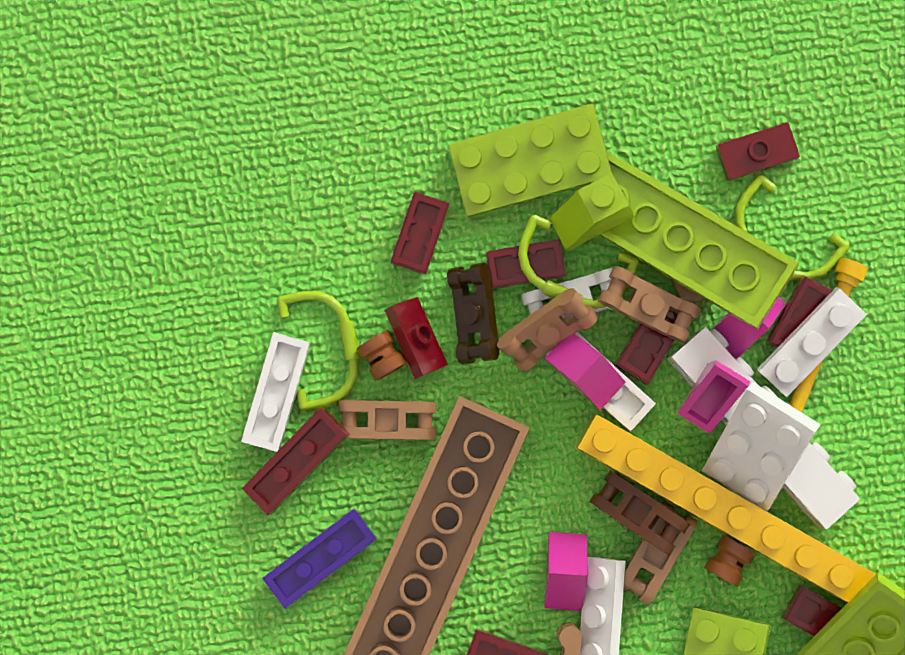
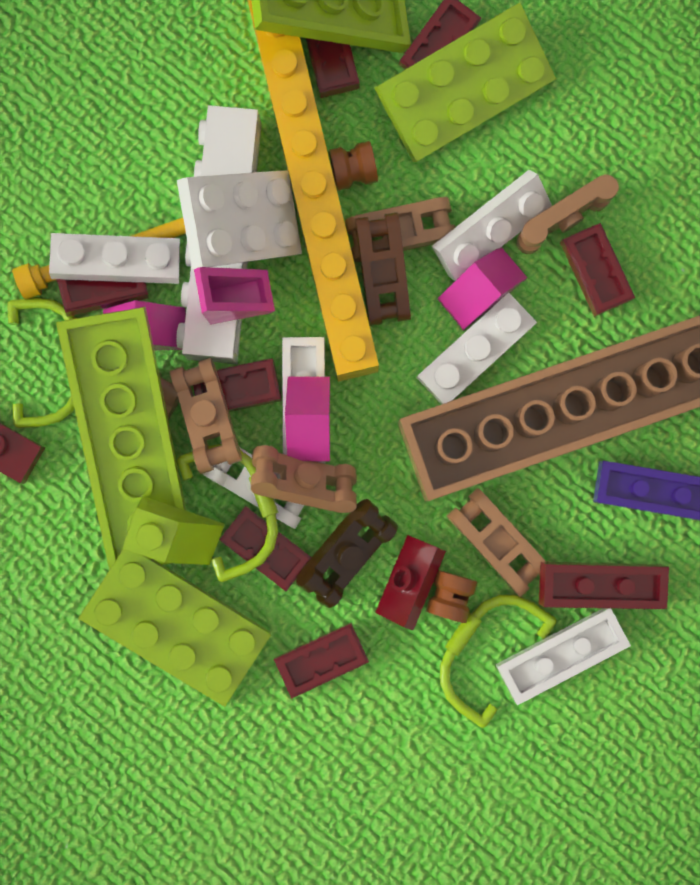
camera: 125 degrees left, 0 degrees up
none -> white plate [417,292,537,404]

